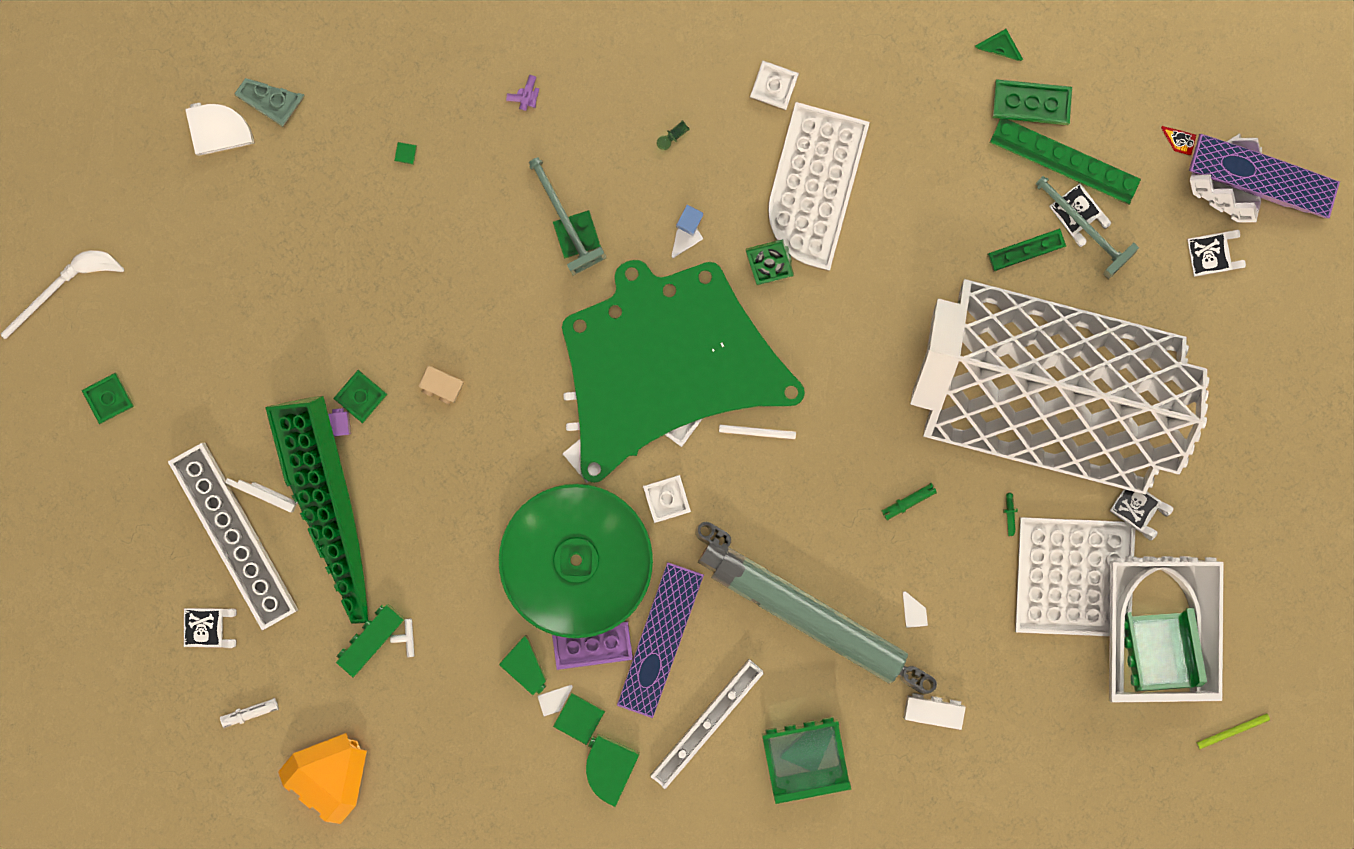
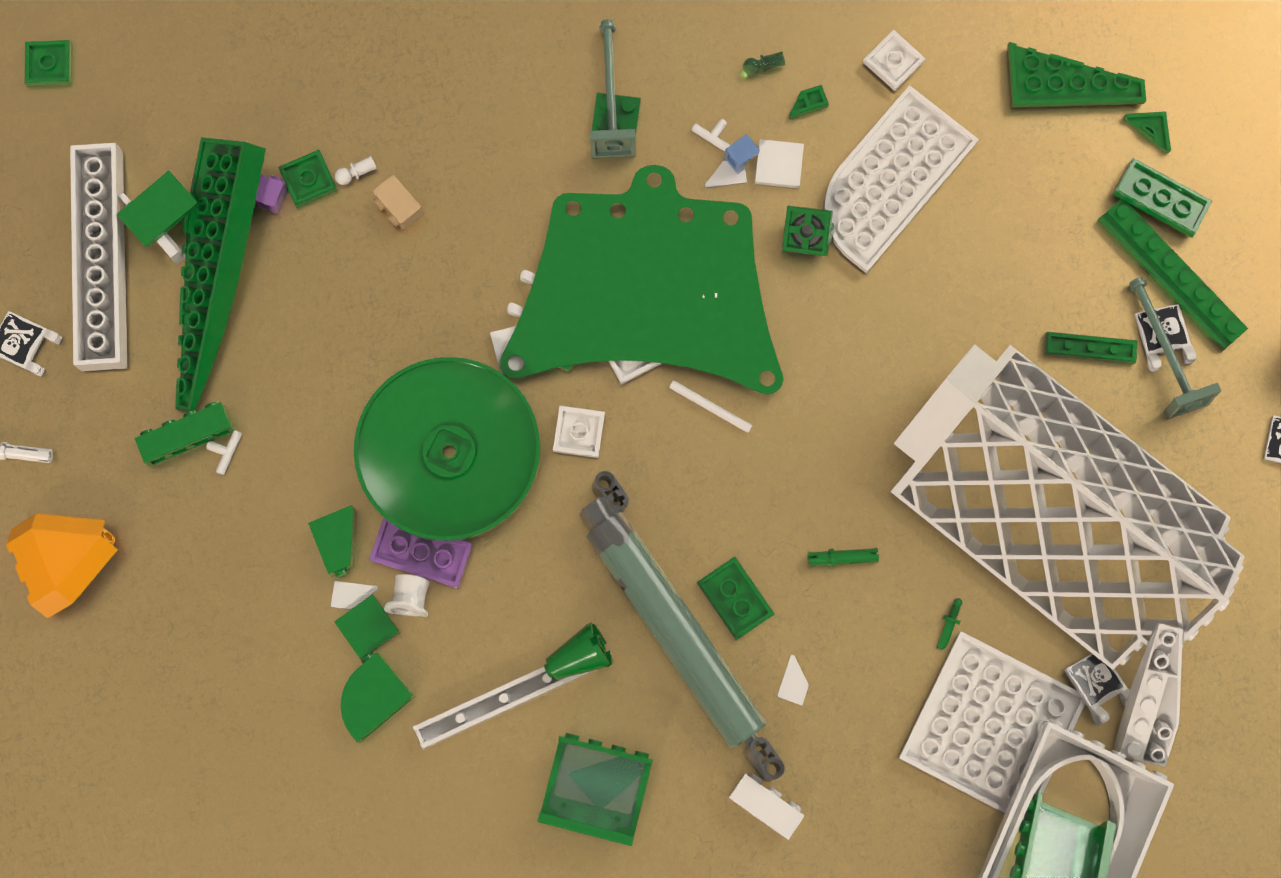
camera: 20 degrees right, 10 degrees down
dark blue slope [617,562,704,718] -> none
none -> green tile [117,170,200,249]
none -> white pin [334,156,377,185]
none -> white piece [384,574,430,617]
none -> green cone [544,622,613,680]
none -> white piece [692,119,730,152]
none -> green tile [697,557,775,640]
none -> white tile [755,139,804,189]
none -> green tile [789,85,829,119]
none -> green wing [1007,42,1146,108]
none -> white wedge [1114,623,1183,767]

